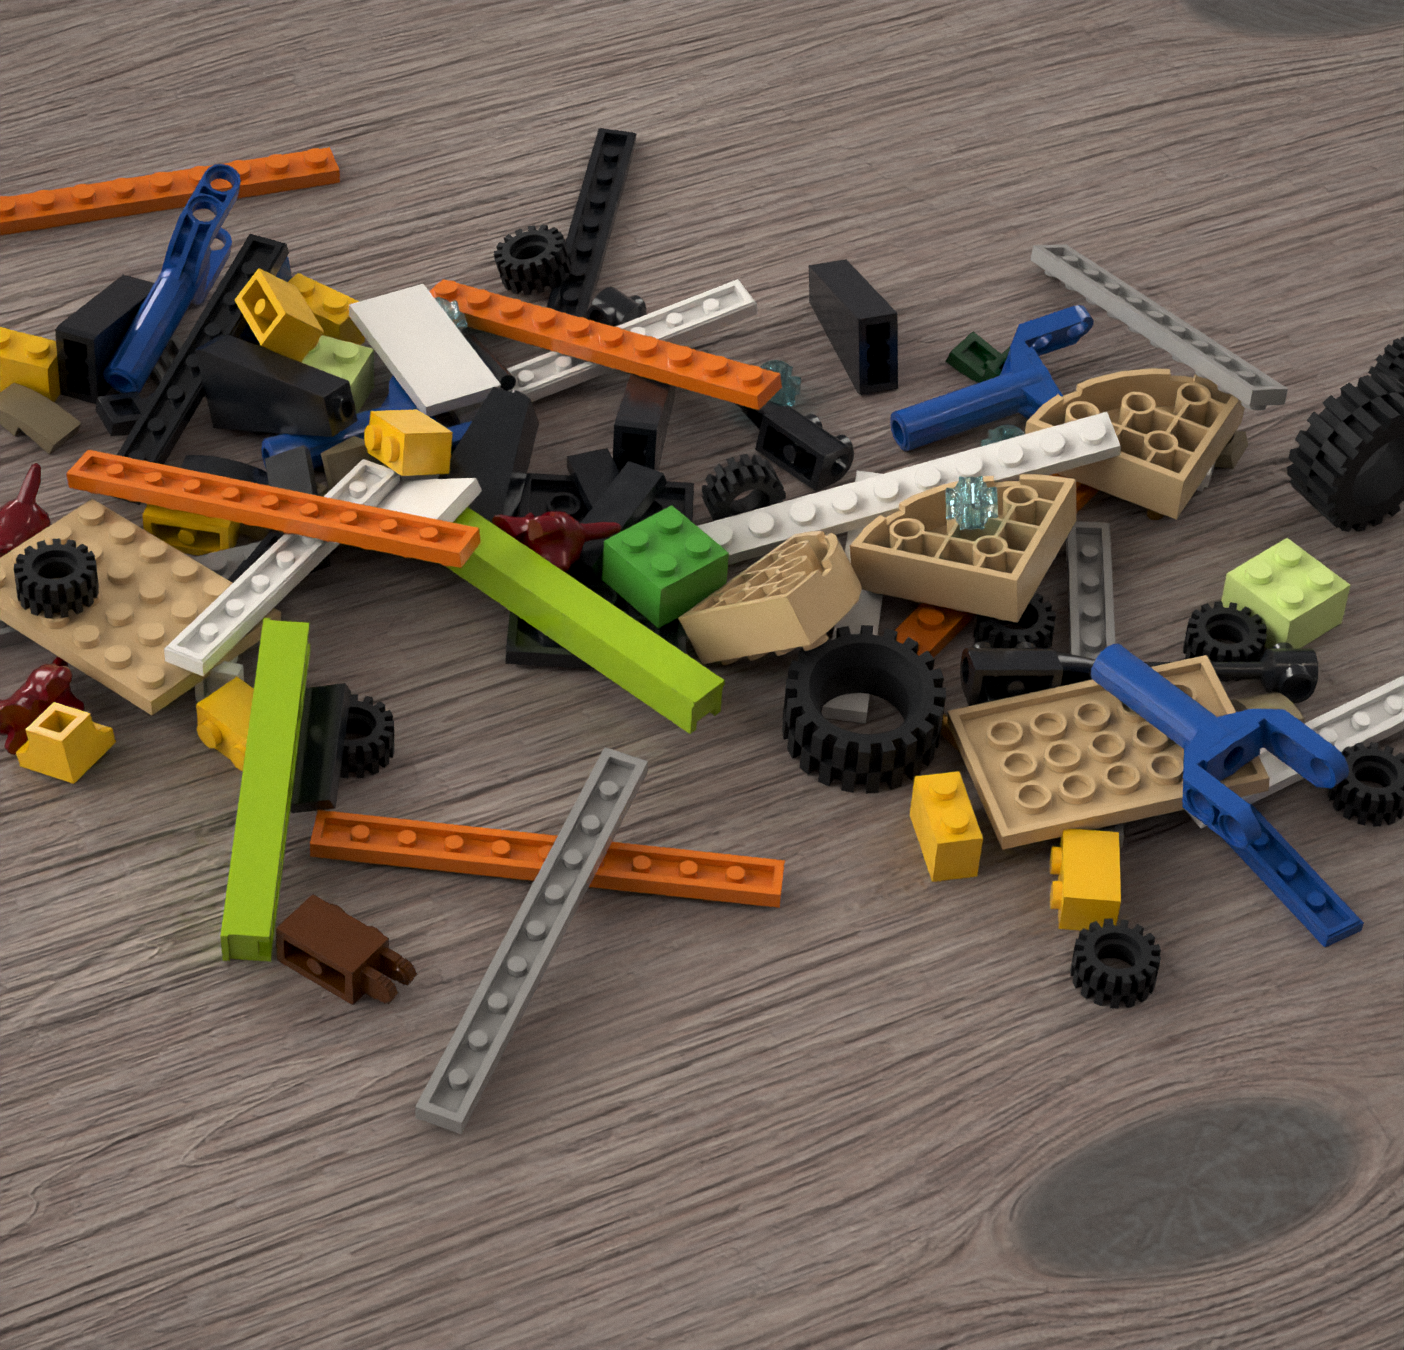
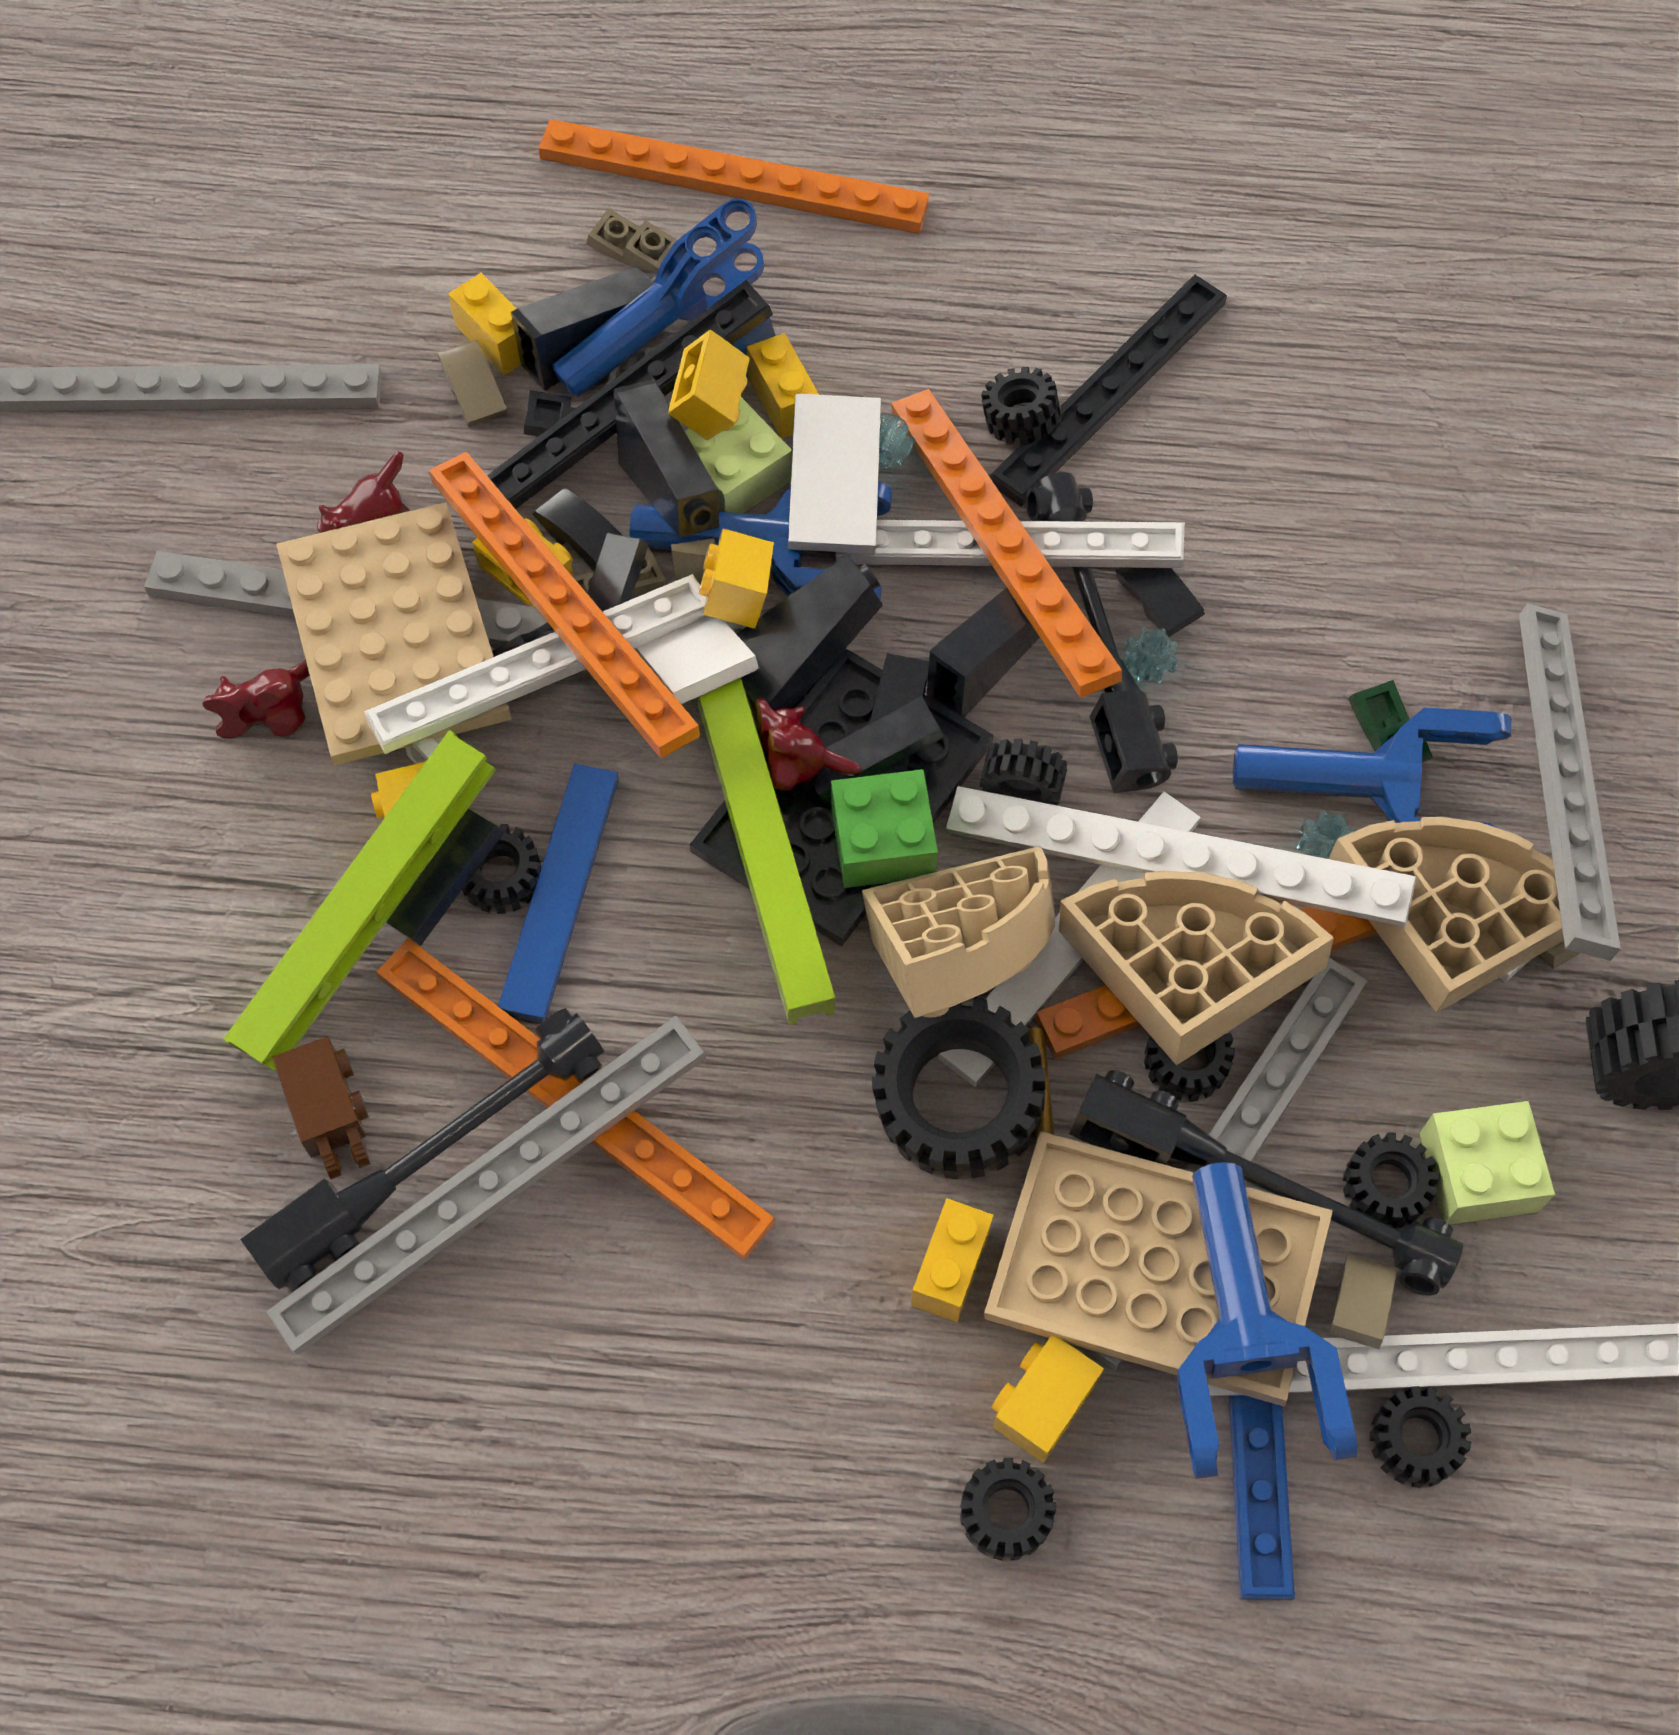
camera: 35 degrees right, 20 degrees up
black tyre [14,538,99,619] -> none
yellow brick [16,702,116,784] -> none
black bar [464,333,516,391] -> none
black slope [809,259,898,395] -> none
clear light blue gear [945,476,998,530] -> none
none -> black bar [240,1008,605,1292]
none -> blue tile [498,763,619,1023]
none -> dark tan slope [586,208,677,273]
none -> black slope [1115,567,1205,637]

